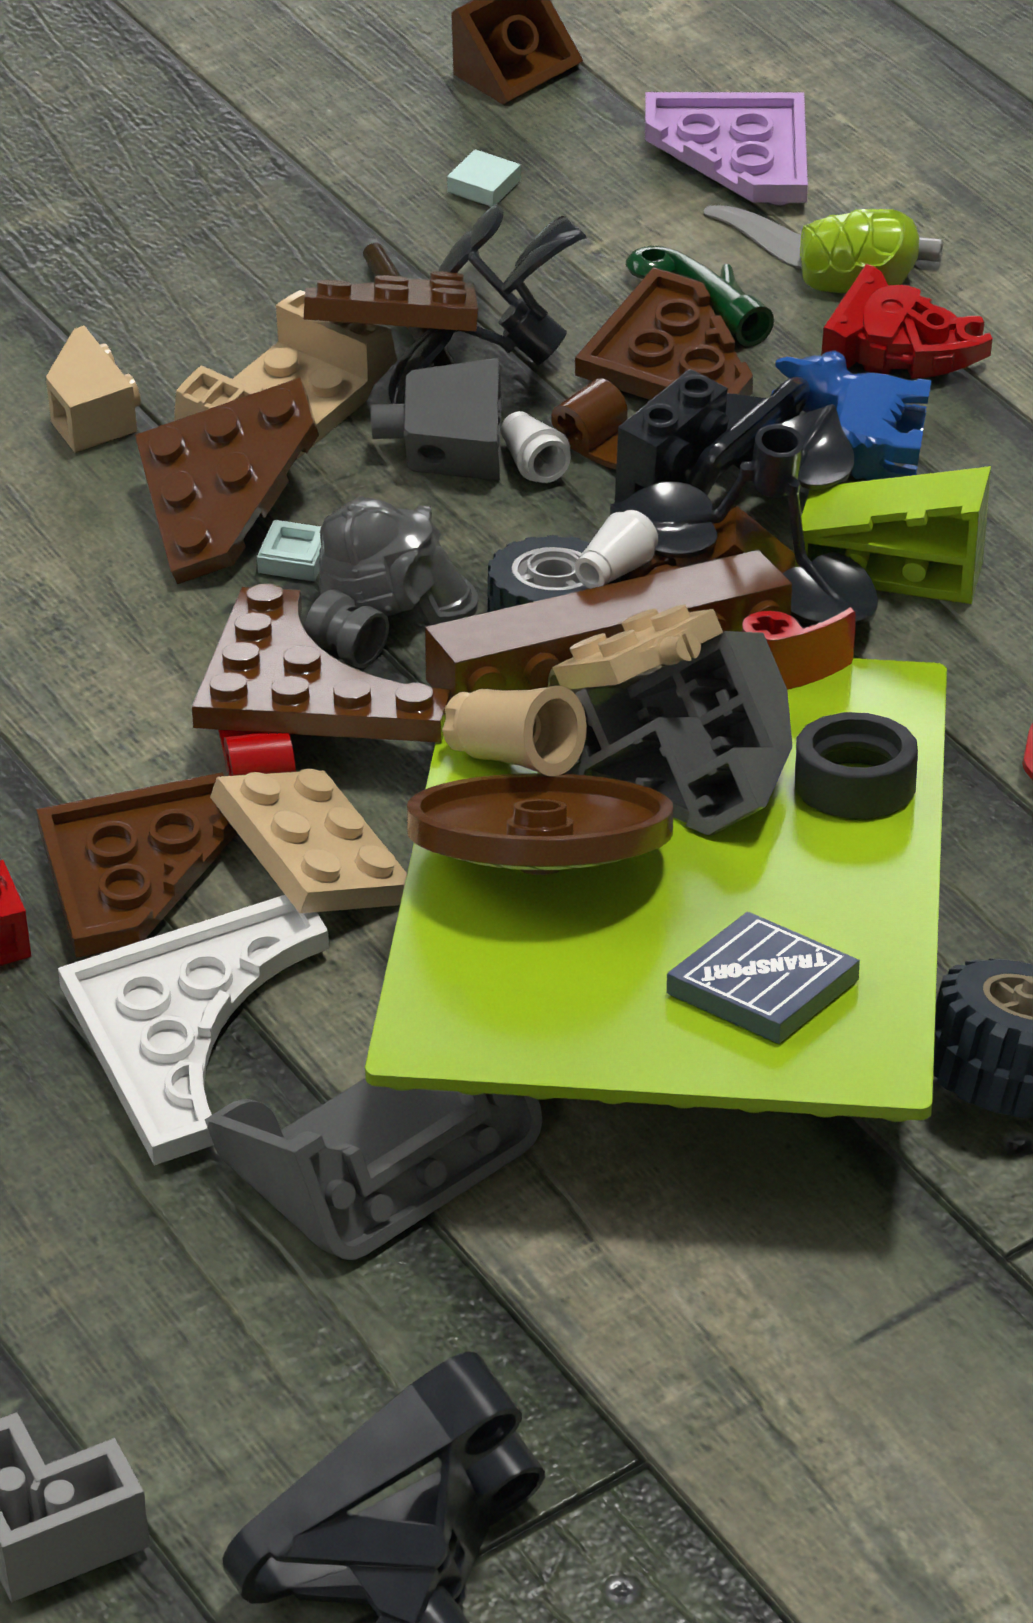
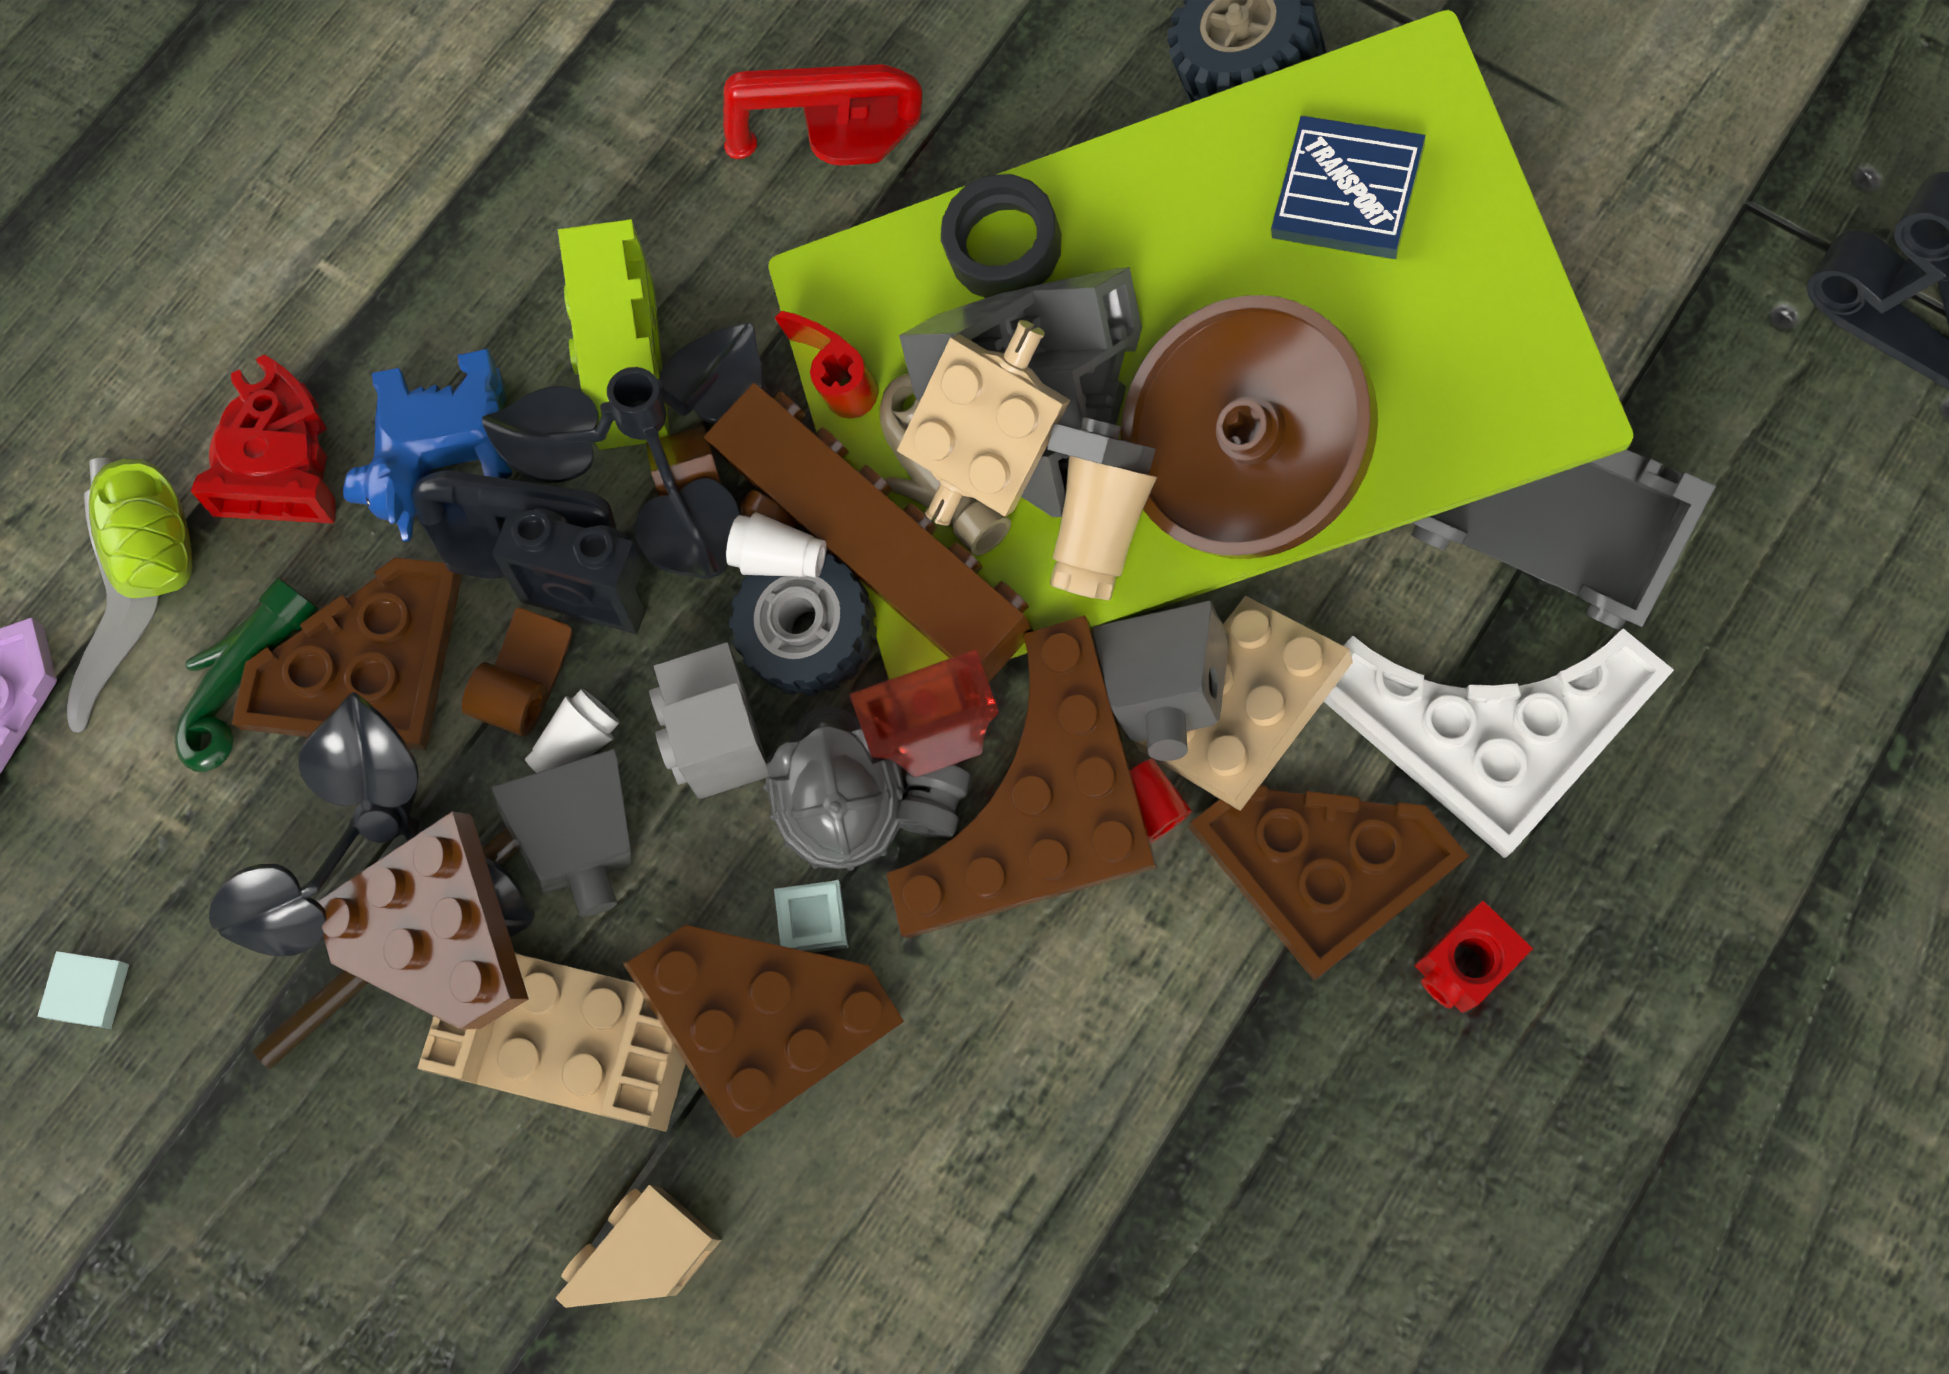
camera: 110 degrees left, 30 degrees up
none -> light grey brick [649,642,769,799]
none -> clear red slope [850,649,999,778]
none -> dark grey plate [1047,417,1156,474]
none -> dark grey torso [1093,601,1229,761]

